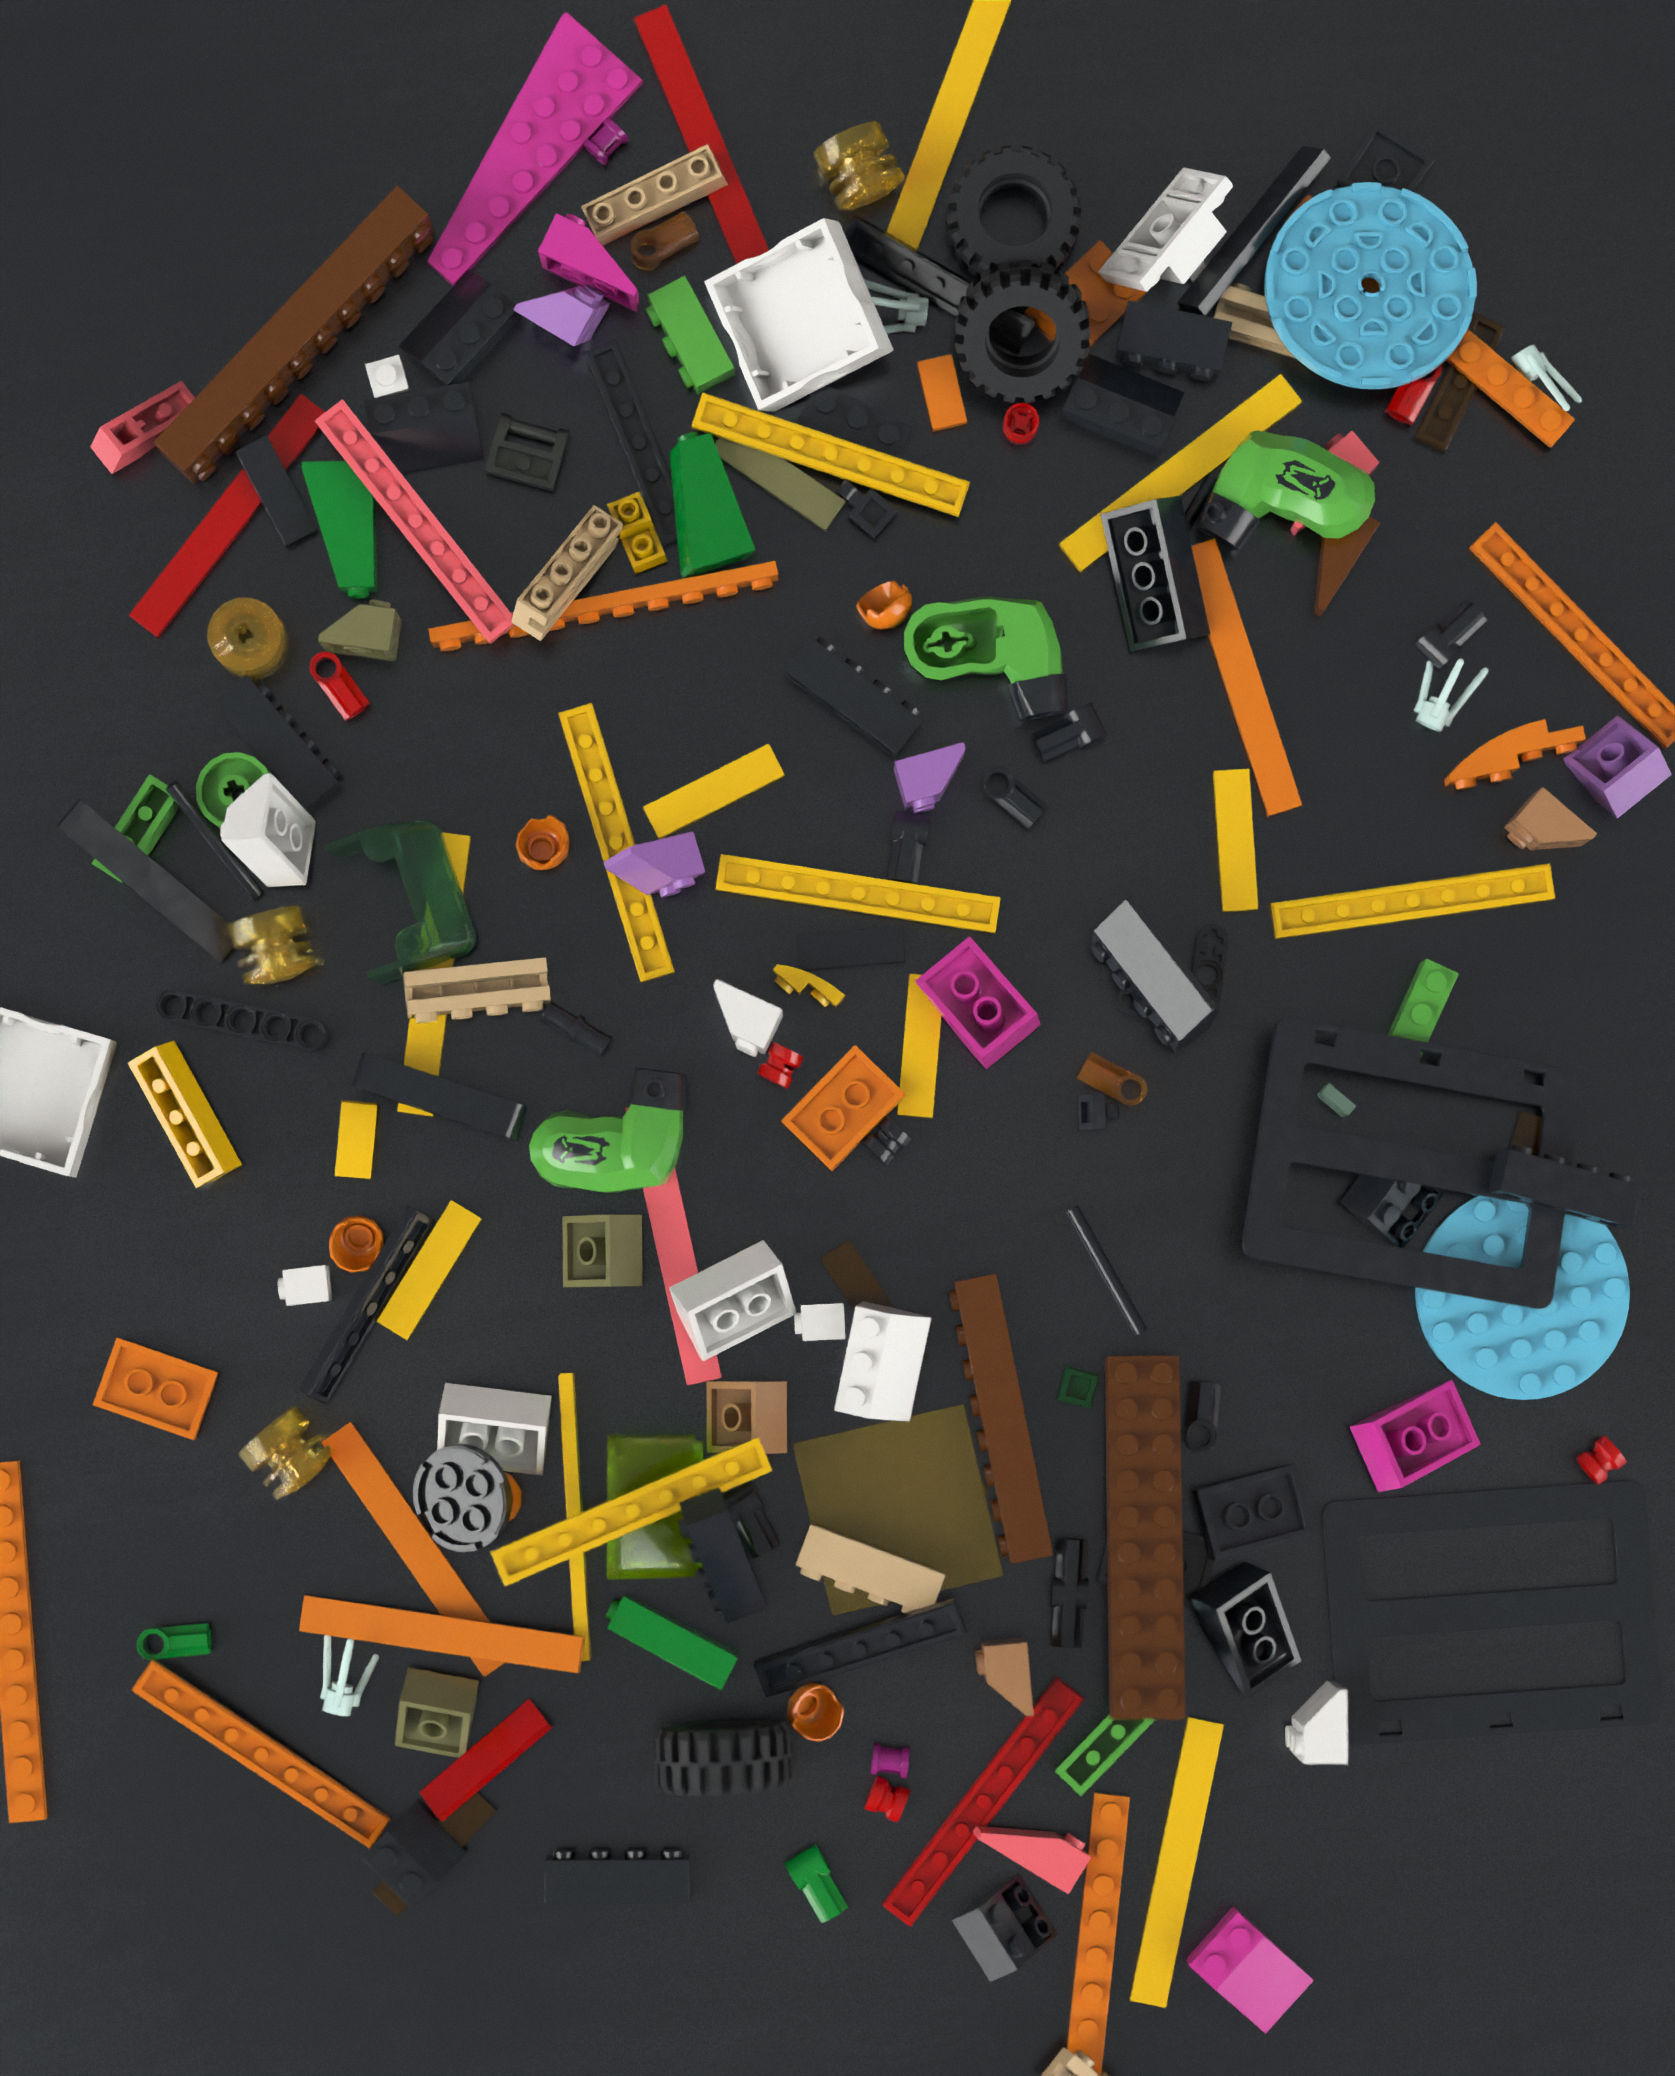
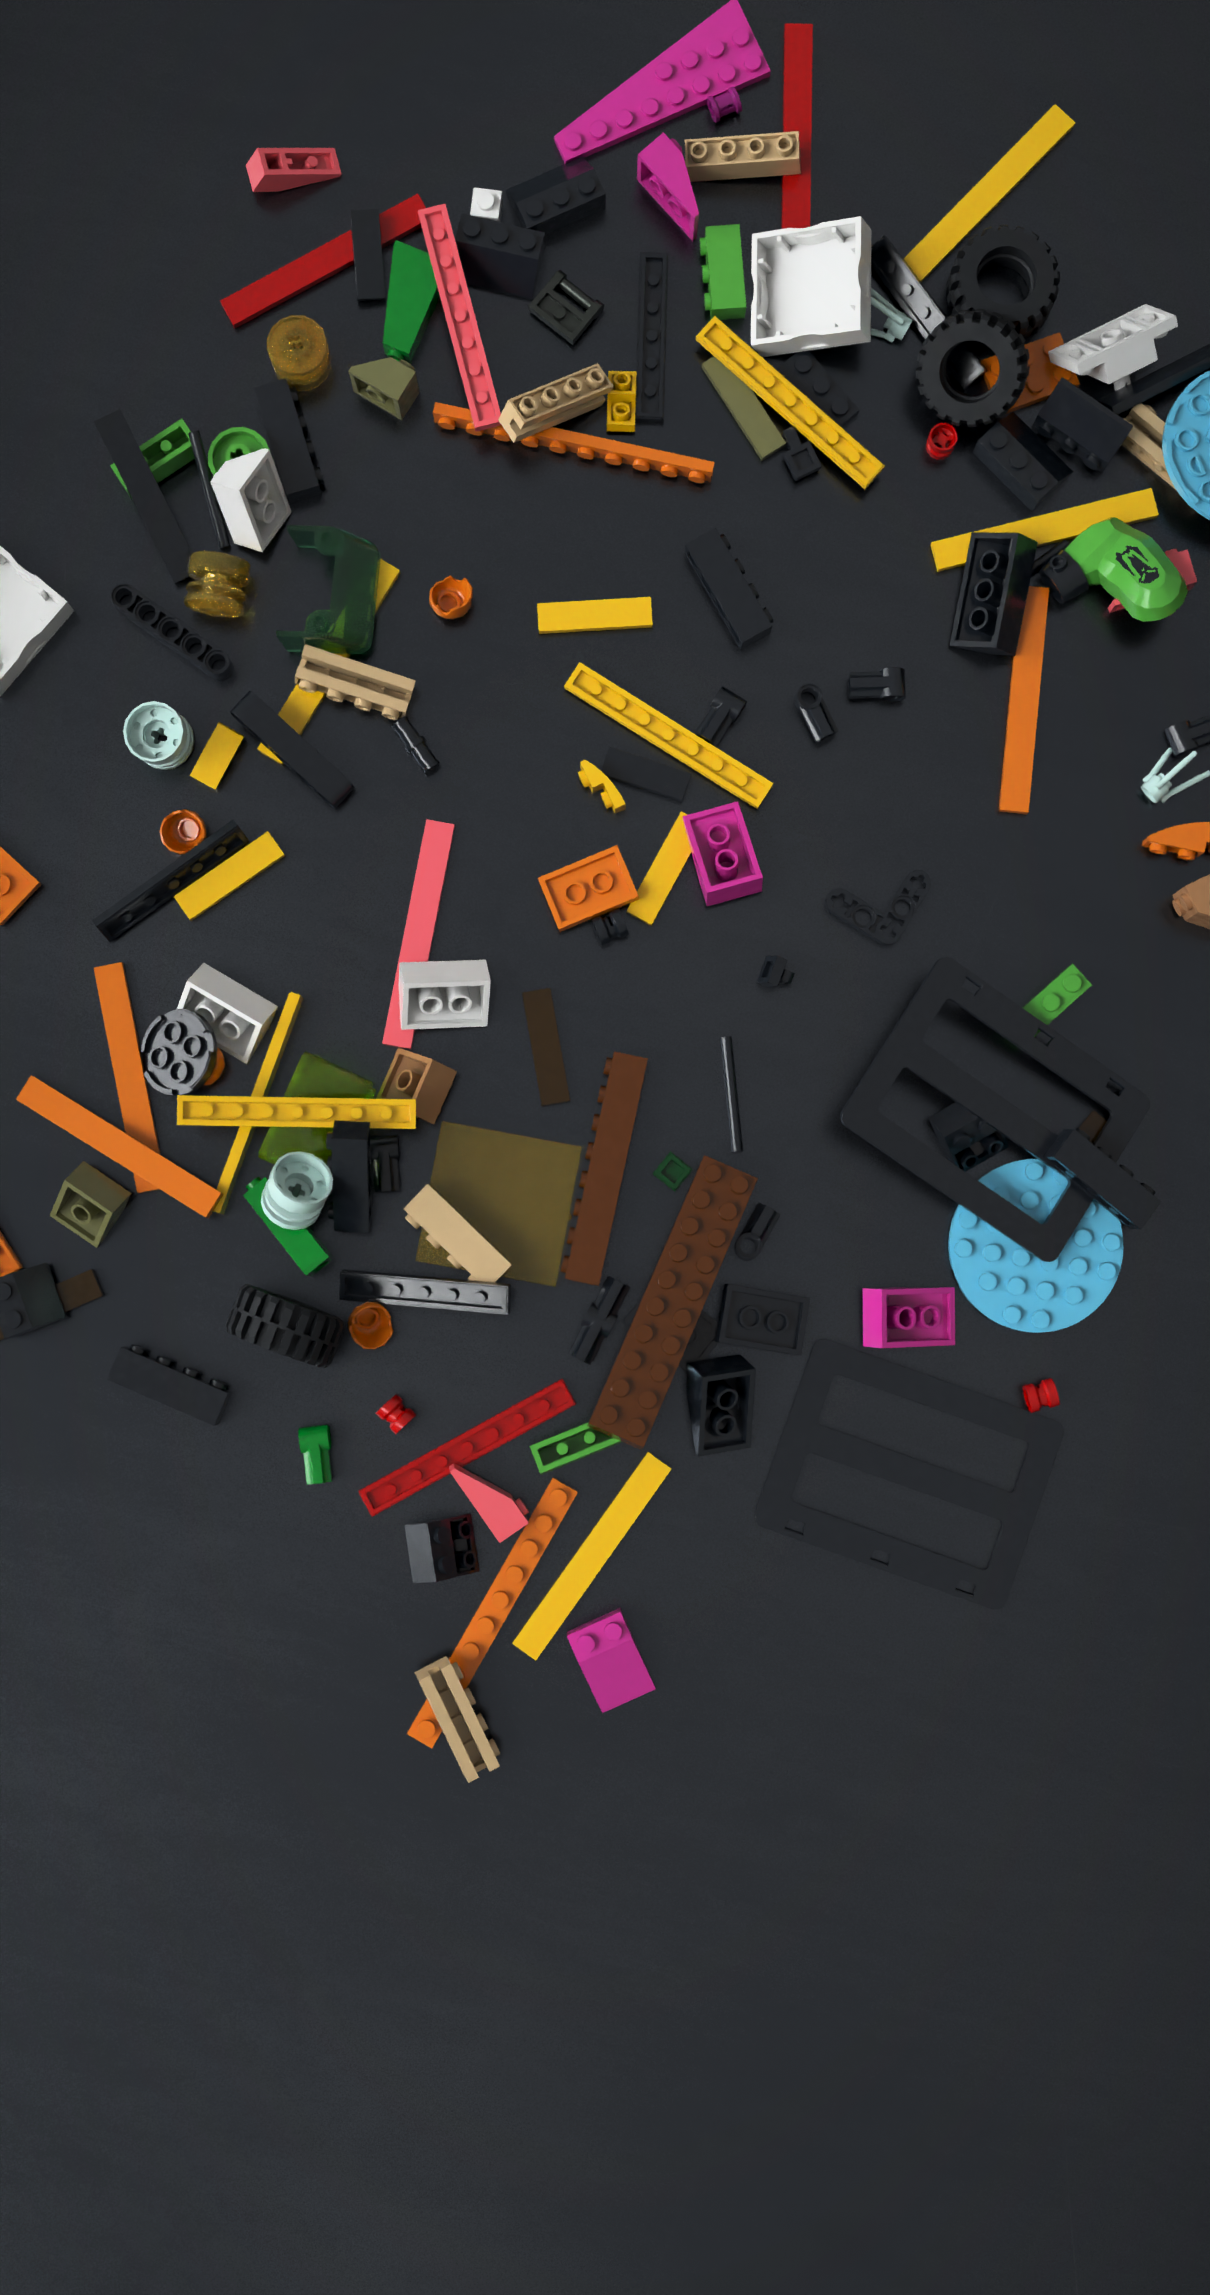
camera: 25 degrees right, 0 degrees up
yellow brick [128,1041,242,1188] -> none
reddish brown brick [153,186,434,484] -> none
clear yellow wheel [238,1405,335,1501] -> none
white brick [278,1265,333,1306] -> none
red piece [310,652,370,721] -> none
light aqua plant [320,1635,379,1716] -> none
red tile [419,1699,552,1822] -> none
medium lavender slope [514,284,610,346] -> none
bright green piece [529,1068,686,1193] -> none
yellow tile [558,703,675,983] -> none
olive slope [562,1214,643,1287] -> none
medium lavender slope [603,832,705,898] -> none
clear orange piece [631,211,700,271] -> none
green slope [670,432,755,579] -> none
white slope [713,979,783,1058] -> none
red wheel [757,1042,804,1089] -> none
white brick [794,1303,845,1341] -> none
clear yellow wheel [814,121,905,211] -> none
white slope [834,1301,932,1421] -> none
orange hair [856,580,912,629] -> none
magenta bush [871,1742,910,1779] -> none
medium lavender slope [894,742,966,814] -> none
bright green piece [904,596,1069,721] -> none
orange tile [917,354,967,432] -> none
medium nougat slope [975,1637,1034,1716] -> none
clear orange piece [1077,1051,1147,1107] -> none
slope [1091,896,1218,1052] -> none
yellow tile [1213,769,1258,912] -> none
yellow tile [1270,864,1555,939] -> none
white slope [1285,1681,1348,1764] -> none
reddish brown slope [1314,516,1380,617] -> none
sand green tile [1317,1083,1356,1117] -> none
none -> light aqua wheel [123,701,195,770]
none -> light aqua wheel [261,1151,333,1230]

